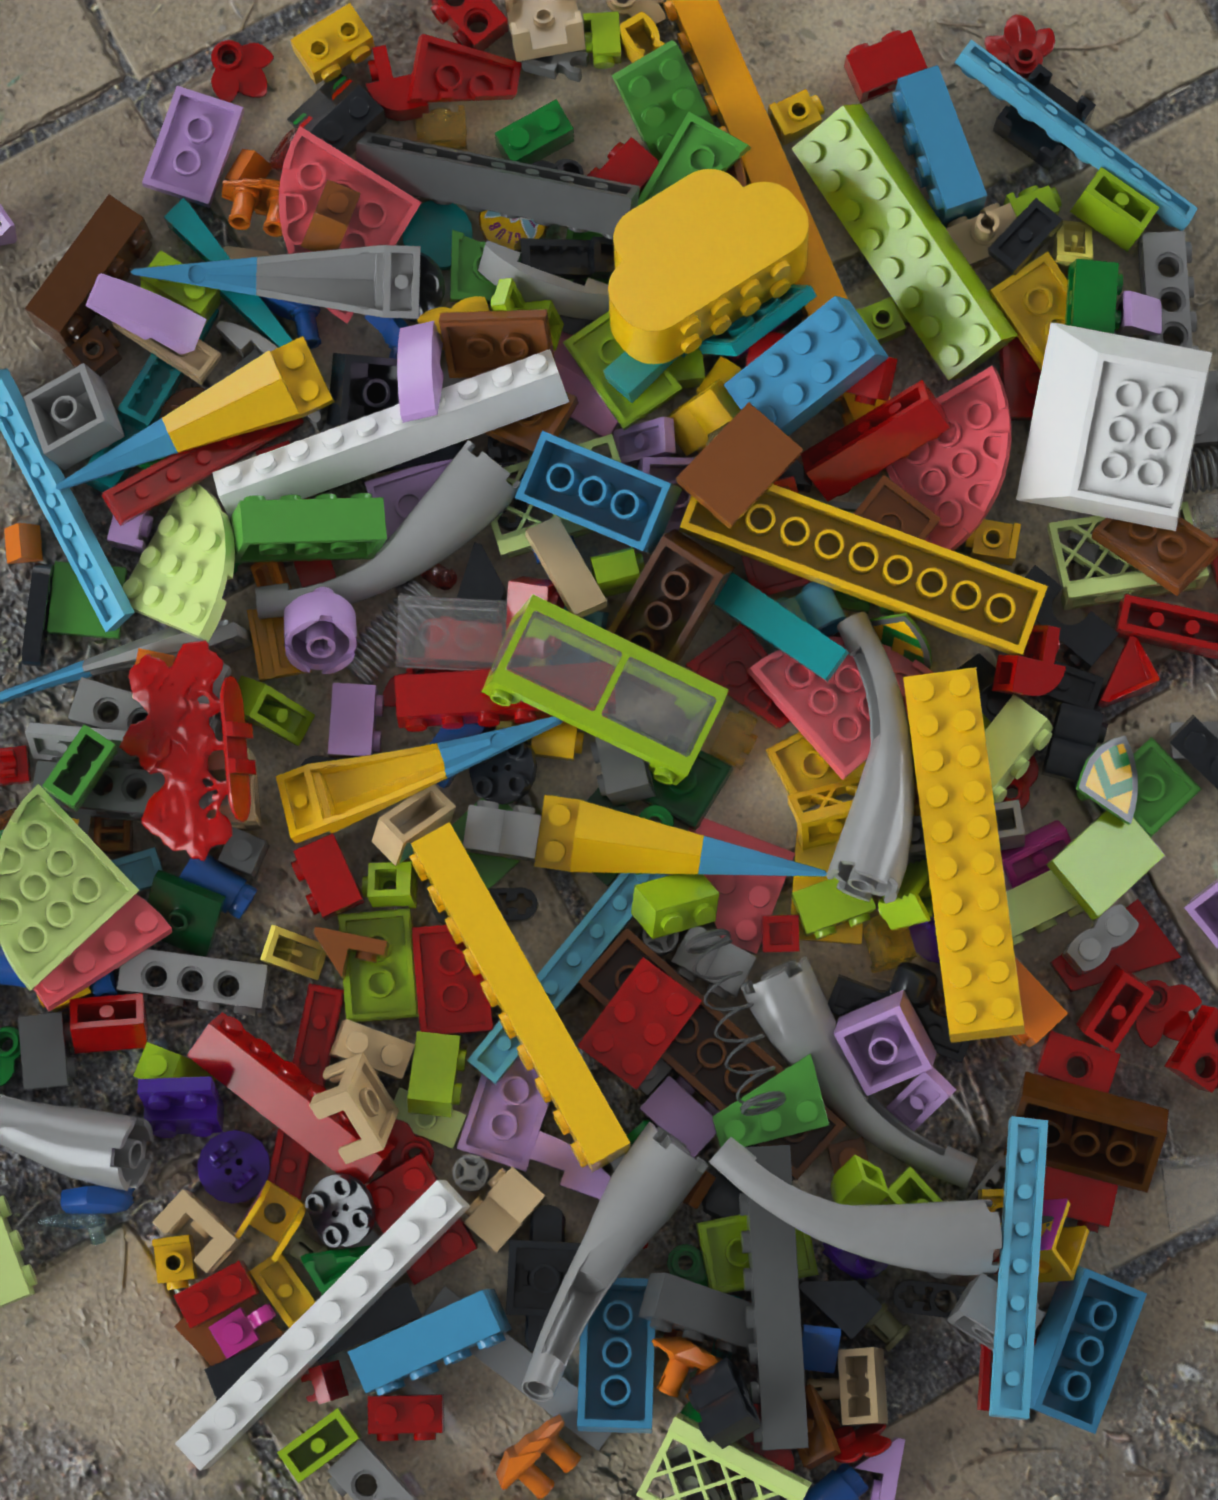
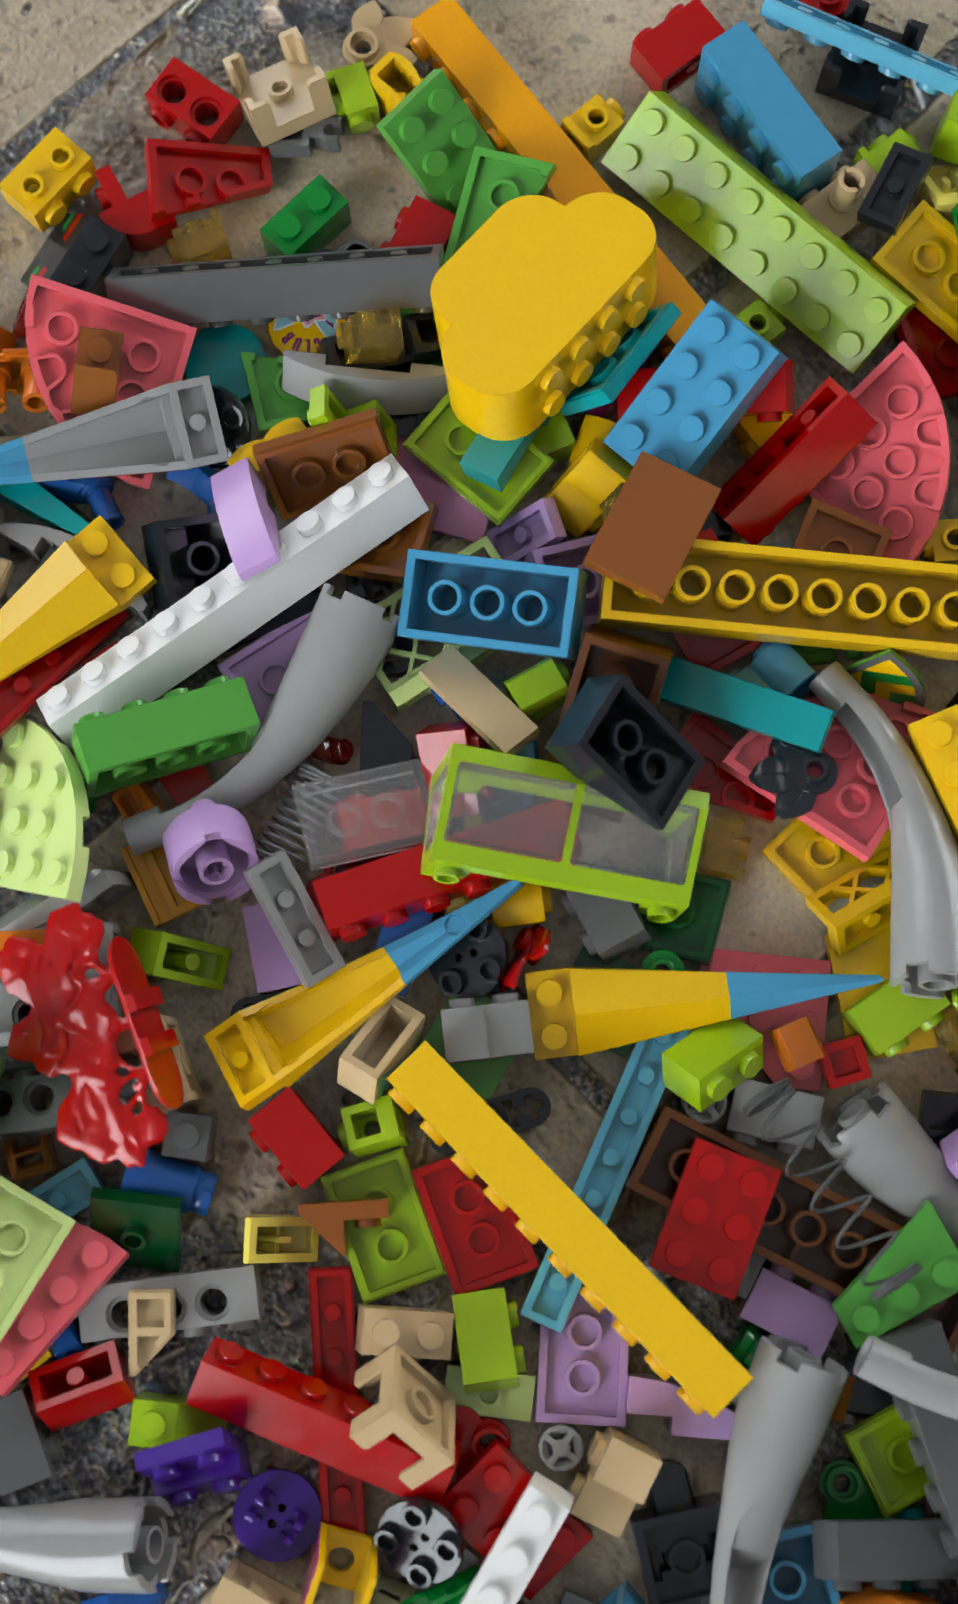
camera: 15 degrees left, 0 degrees up
none -> tan tile [128,1288,176,1376]
none -> light grey plate [242,849,346,988]
none -> clear yellow brick [336,306,404,364]
none -> red plate [499,924,551,993]
none -> black slope [545,674,705,830]
none -> black plate [749,739,838,820]
none -> orange slope [768,1015,826,1072]

